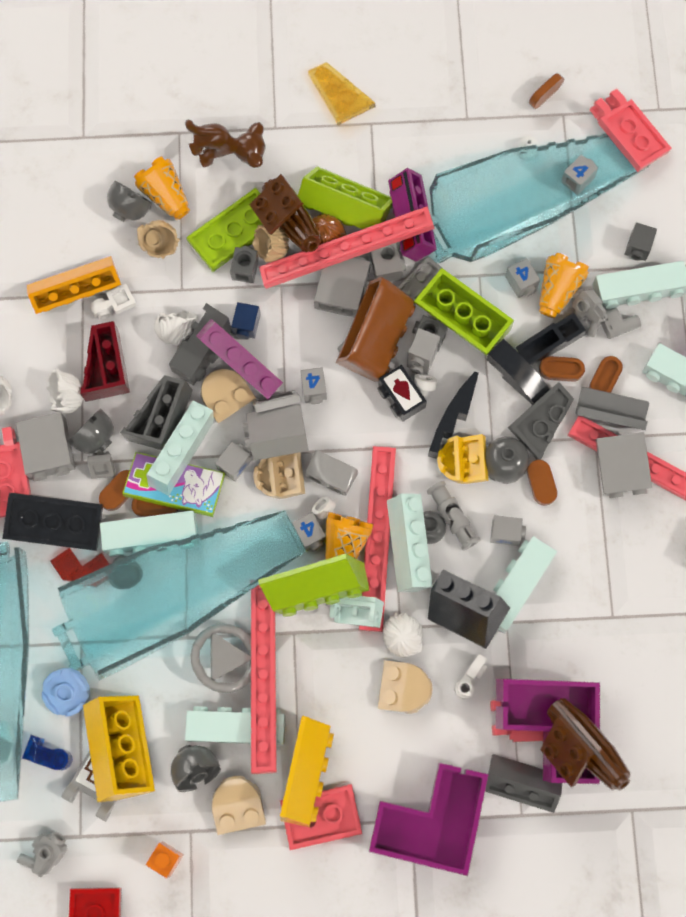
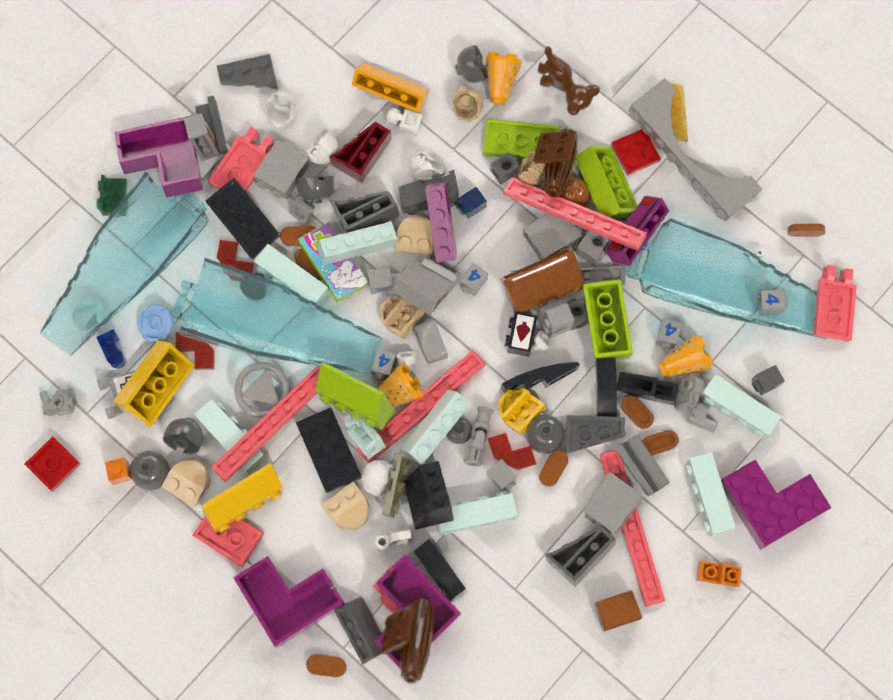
camera: 40 degrees right, 0 degrees up
none -> dark grey cylinder [129,451,170,491]
none -> clear red tile [175,331,215,370]
none -> black plate [296,407,361,494]
none -> dark orange tile [306,654,347,678]
none -> olive wing [382,454,411,518]
none -> black slope [413,539,466,601]
none -> clear red tile [487,433,536,471]
none -> dark grey wedge [545,526,616,587]
none -> red plate [611,129,661,176]
none -> light grey arch [628,78,763,222]

